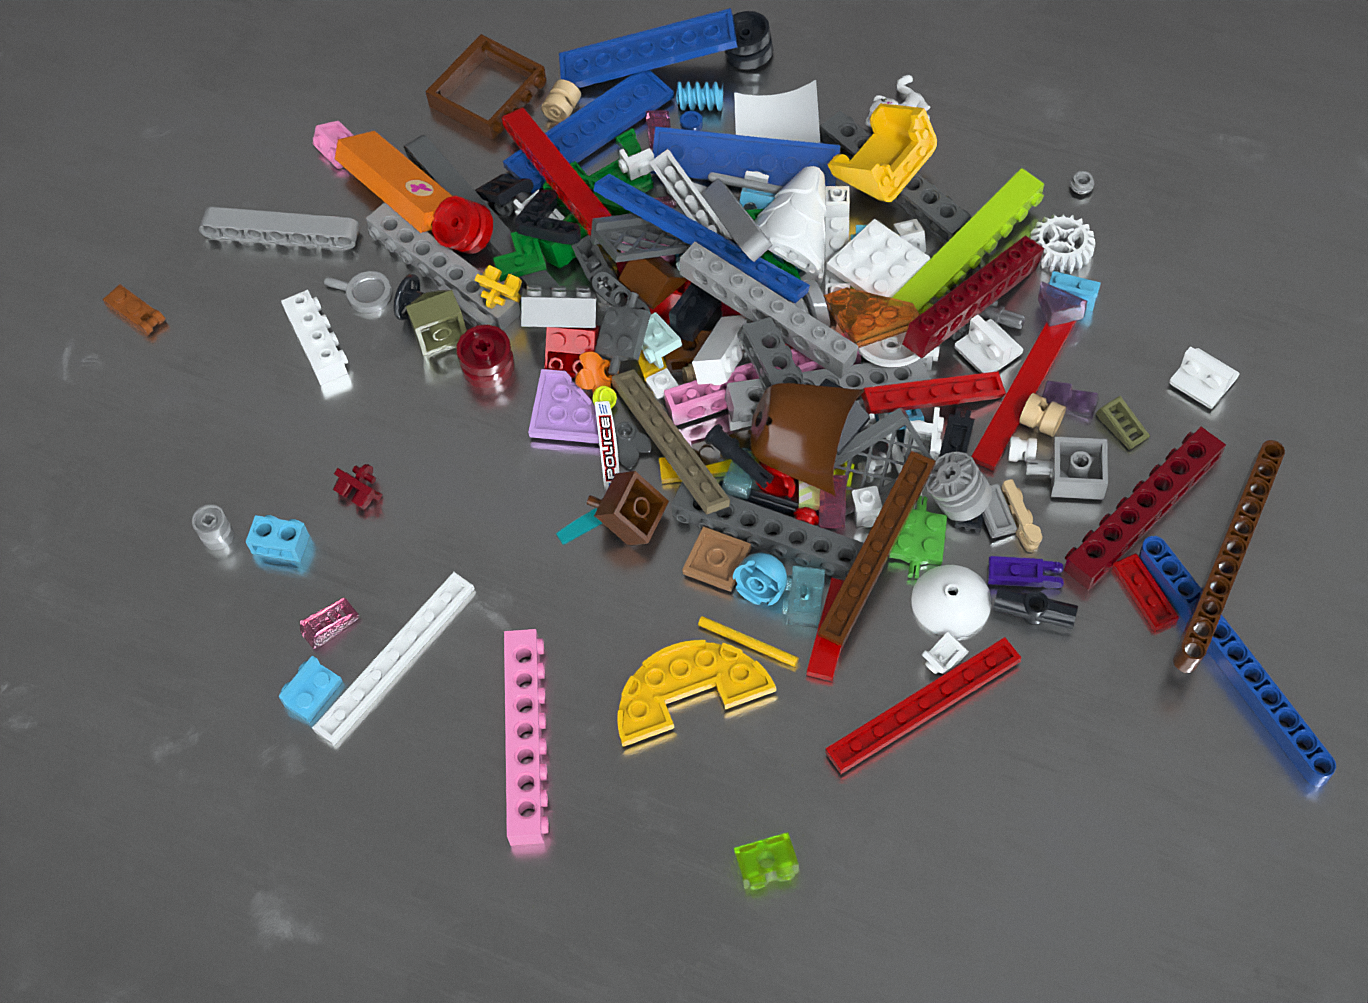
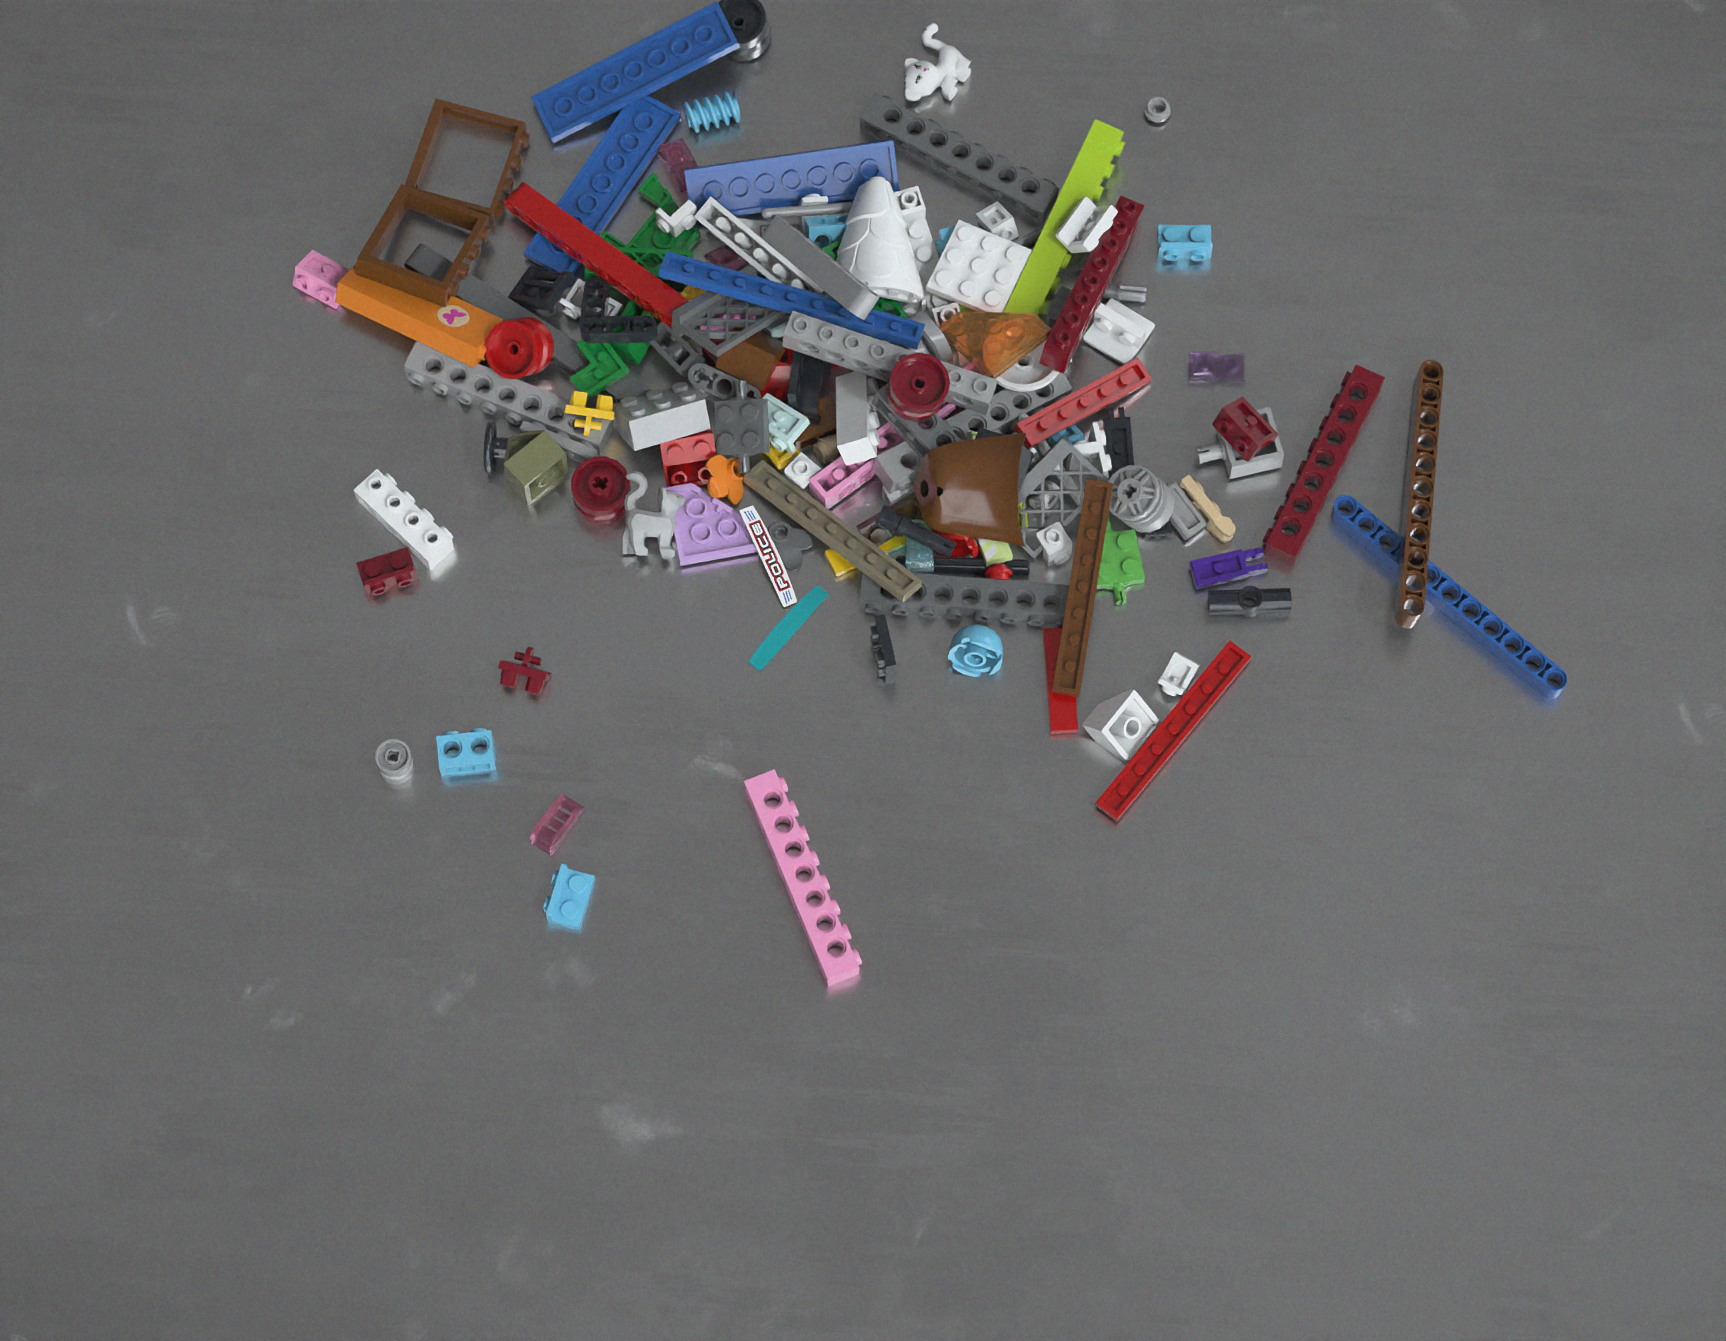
camera: 25 degrees left, 10 degrees up
dark orange plate [103,284,166,336] -> none
light grey beam [199,207,360,249] -> none
white tile [312,572,474,746] -> none
light grey piece [324,271,392,313] -> none
tan wheel [541,80,581,123] -> none
reddish brown piece [587,471,669,545] -> none
neon yellow plate [593,386,617,409] -> none
yellow plate [617,640,776,747] -> none
blue tile [680,111,703,131] -> none
medium nougat plate [682,527,751,592] -> none
yellow bar [698,616,799,667] -> none
white sticker [734,80,820,143] -> none
clear neon green brick [734,832,799,889] -> none
clear light blue brick [782,566,825,628] -> none
clear pink slope [819,475,847,529] -> none
yellow windscreen [828,103,937,202] -> none
white dish [911,565,992,639] -> none
red tile [971,306,1078,471] -> none
white wheel [1008,436,1037,462] -> none
tan wheel [1019,393,1066,437] -> none
white gear [1030,213,1095,274] -> none
clear purple slope [1038,281,1088,327] -> none
olive slope [1095,396,1150,450] -> none
red tile [1112,553,1179,632] -> none
white bracket [1169,346,1239,409] -> none
none -> dark red bracket [356,547,418,595]
none -> reddish brown window [357,184,491,307]
none -> light grey animal [622,471,685,557]
none -> black plate [870,614,897,685]
none -> dark red wheel [885,353,950,422]
none -> white bracket [1056,197,1118,253]
none -> white slope [1082,689,1161,764]
none -> dark red bracket [1212,396,1279,462]

